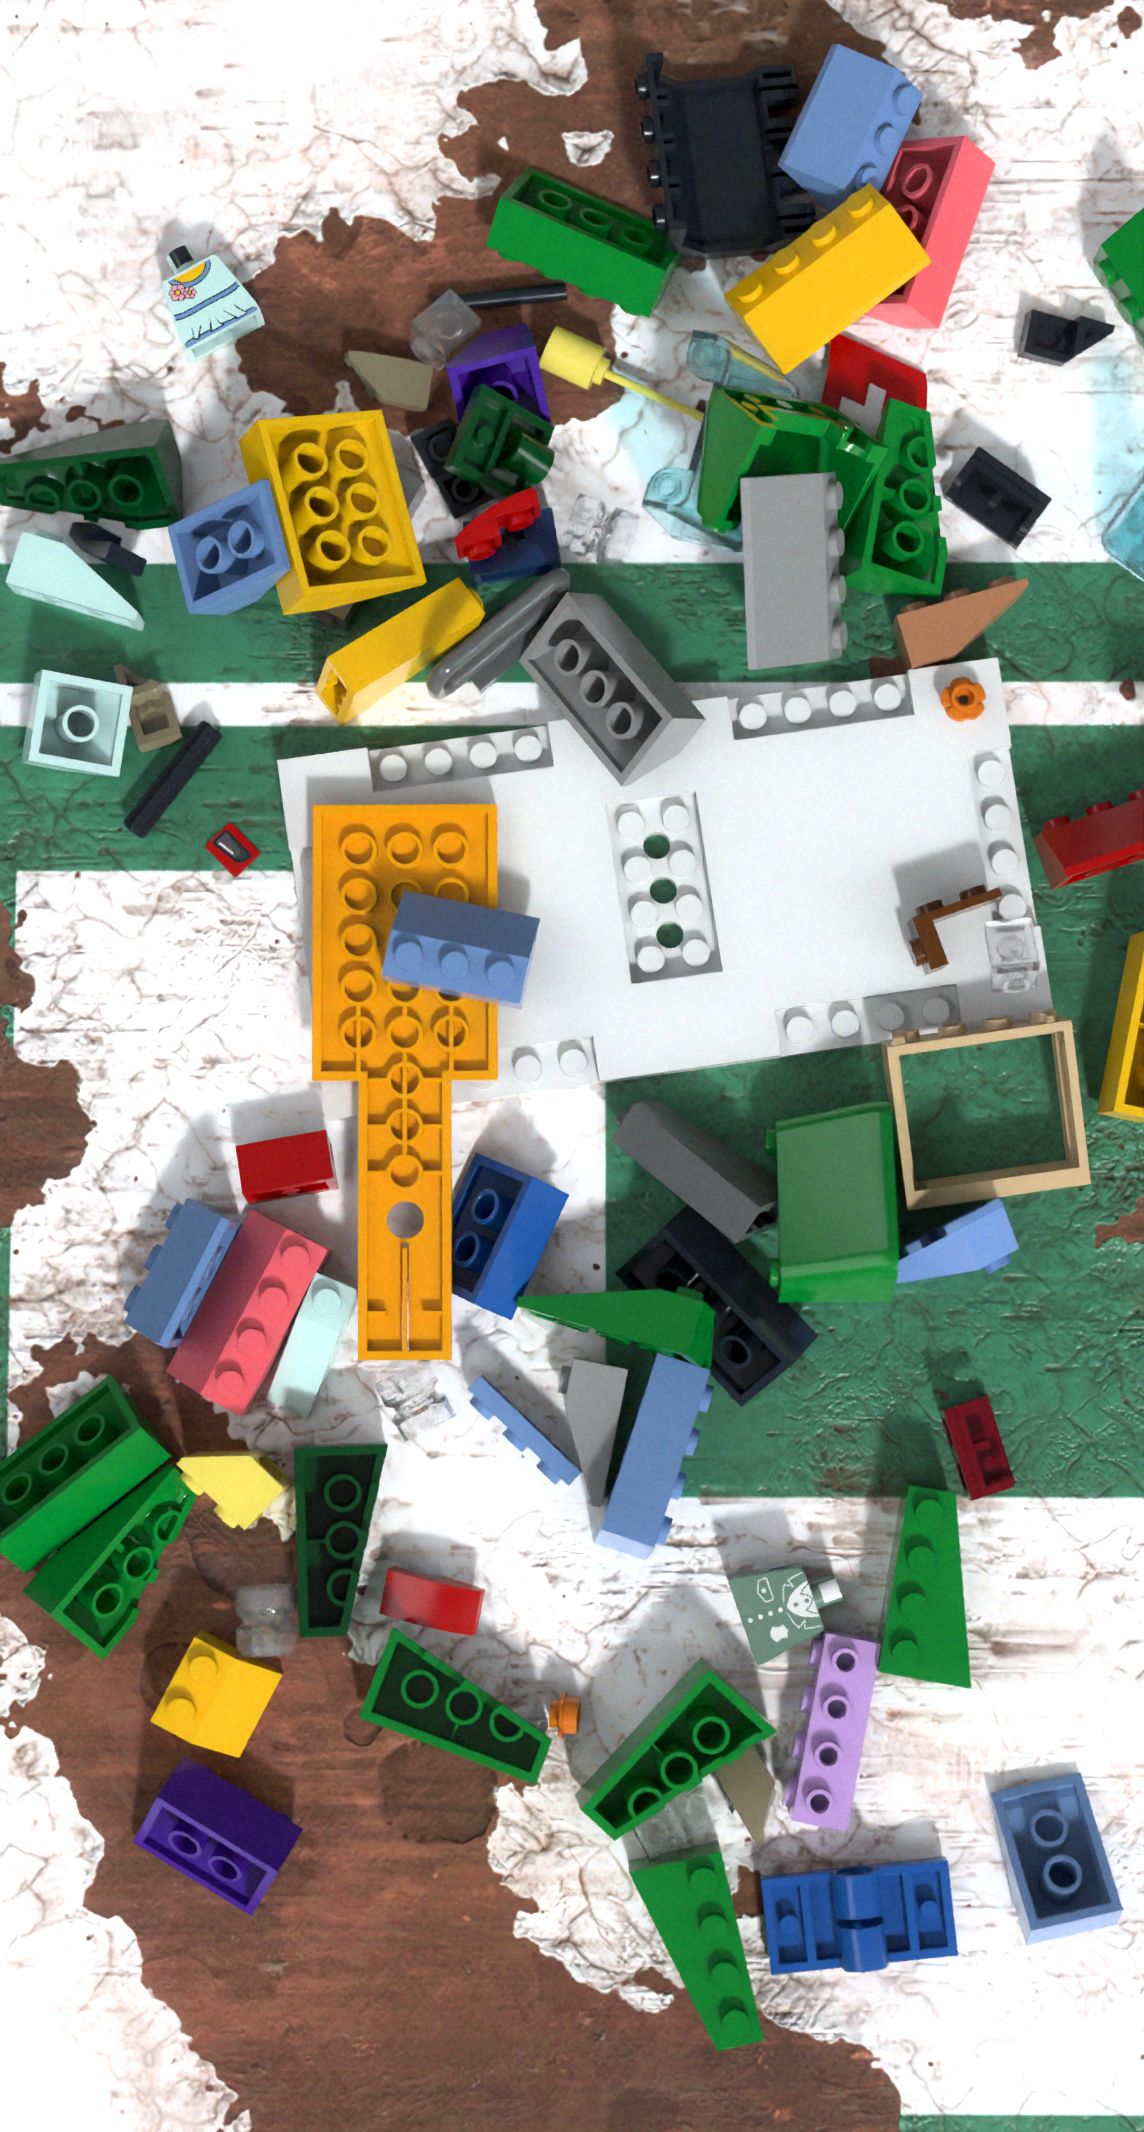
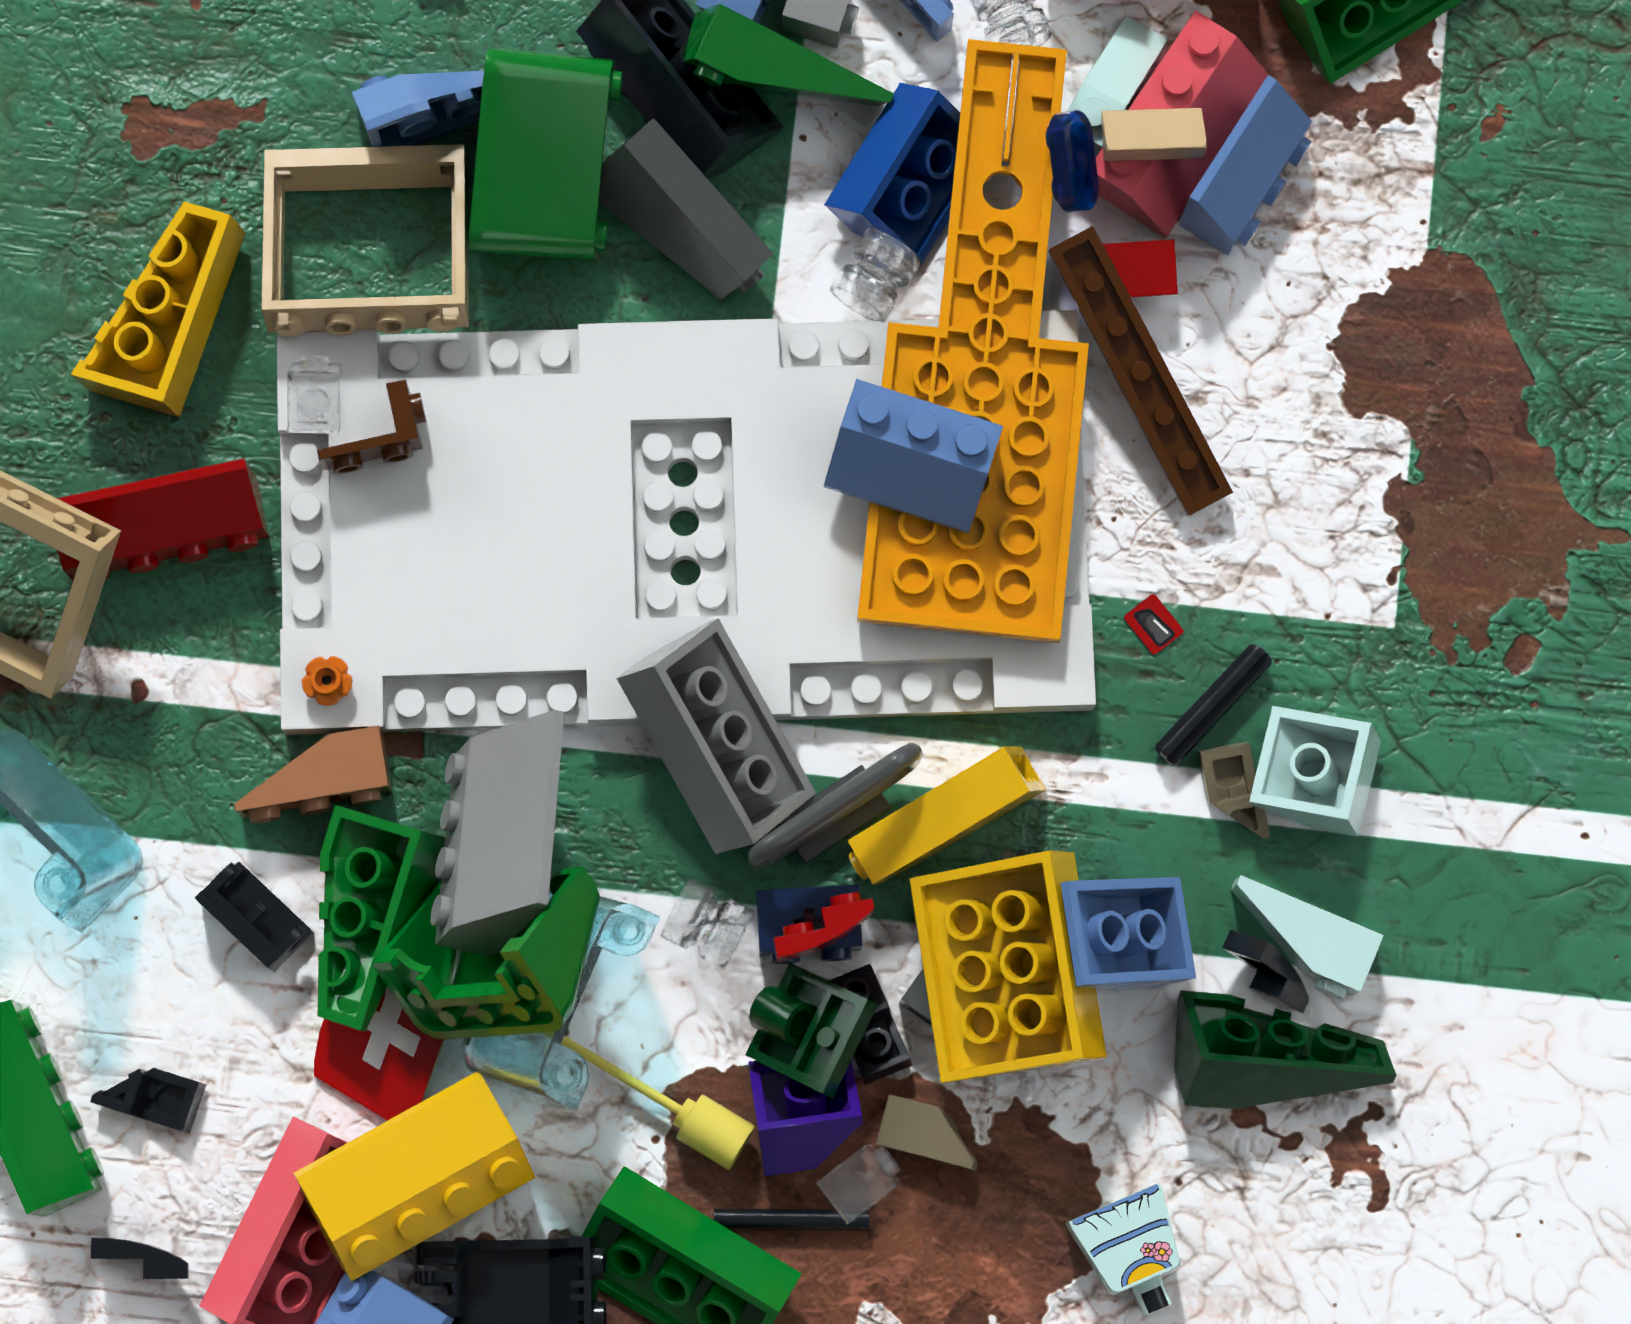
camera: 175 degrees right, 5 degrees down
none -> black slope [91,1238,189,1279]
none -> clear wheel [830,228,921,322]
none -> clear blue plate [1046,110,1099,213]
none -> reddish brown plate [1047,226,1234,516]
none -> tan slope [1101,108,1207,161]

